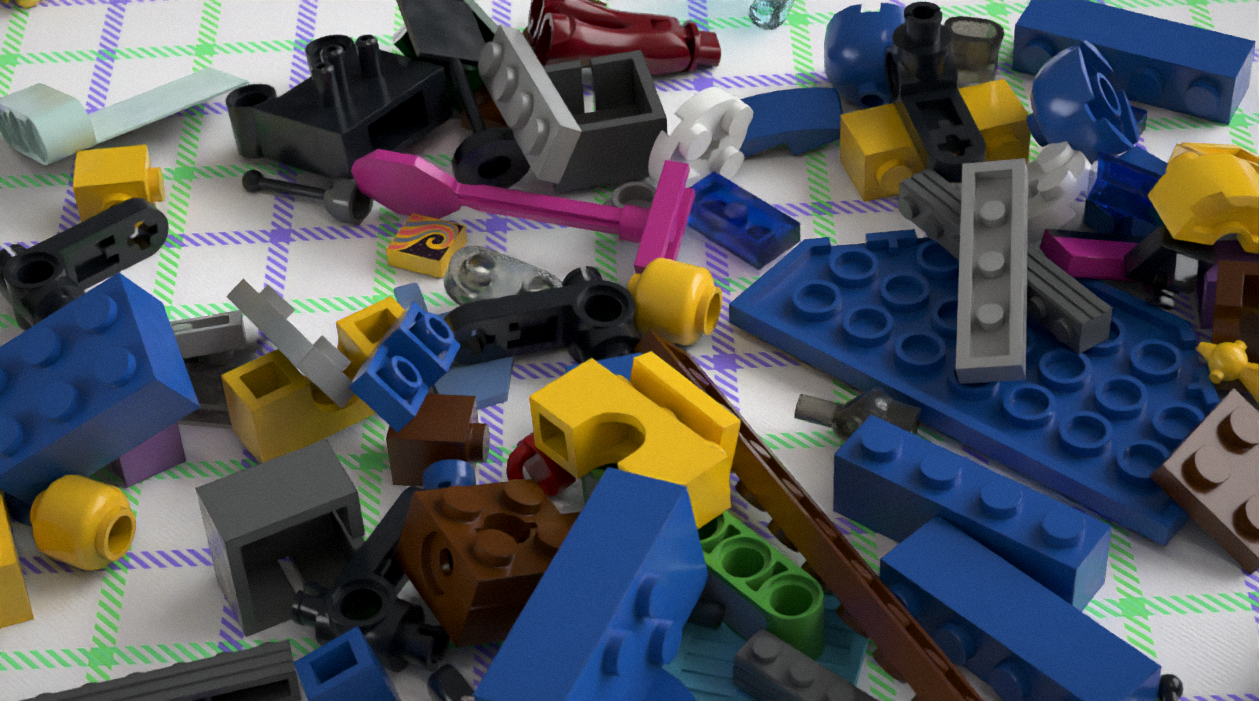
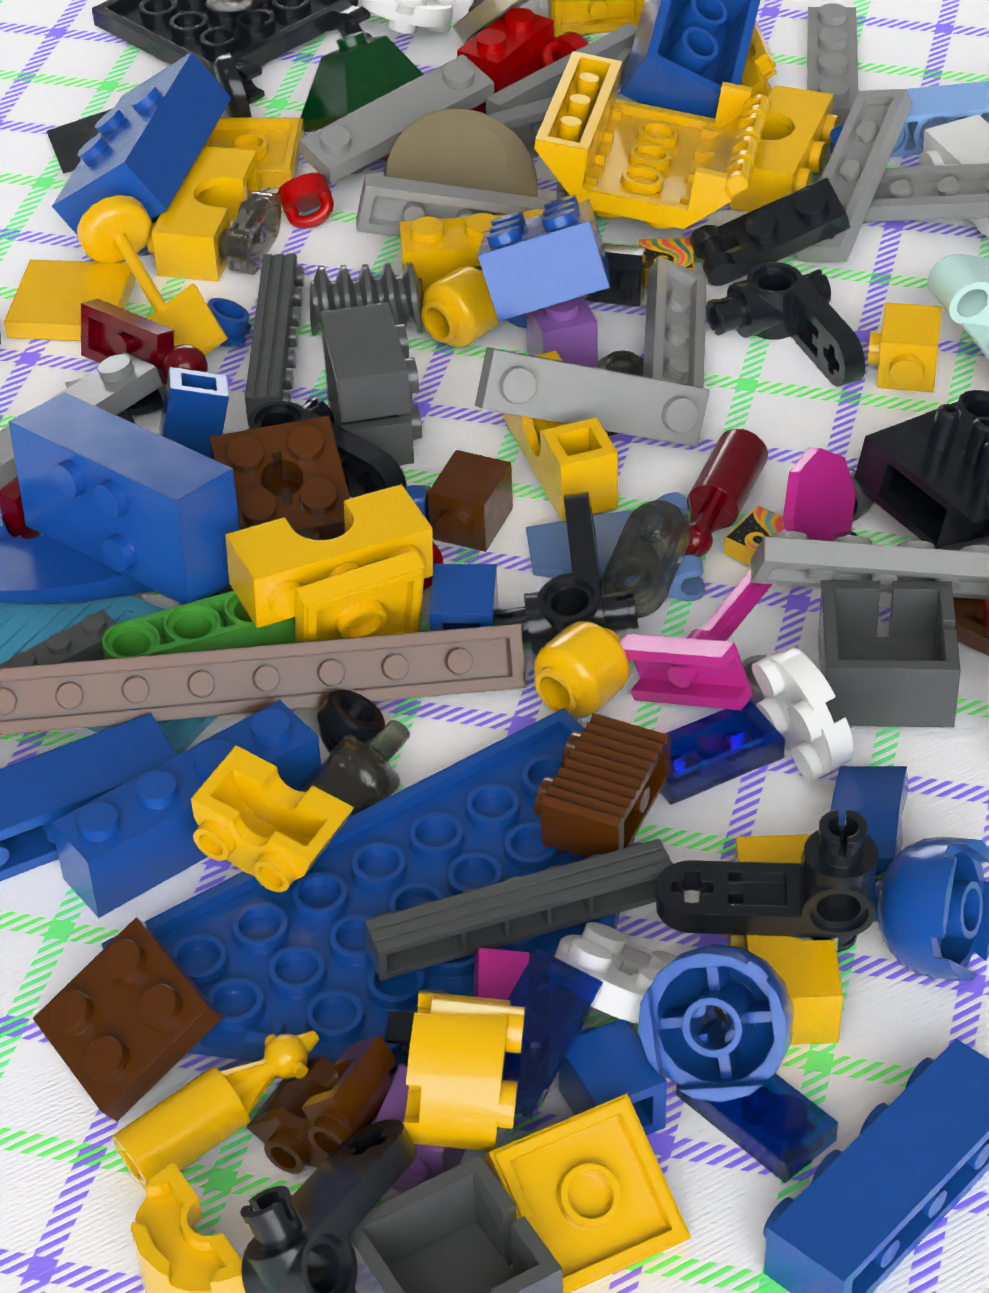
camera: 105 degrees right, 0 degrees up
blue slope [348,301,461,433] -> none
clear smoke piece [944,16,1004,89] -> none
light grey plate [956,158,1028,384] -> none
none -> yellow cylinder [191,745,354,892]
none -> dark grey piece [309,263,423,336]
none -> black tile [317,690,385,763]
none -> reddish brown brick [534,713,671,859]
none -> dark red wheel [676,429,768,558]

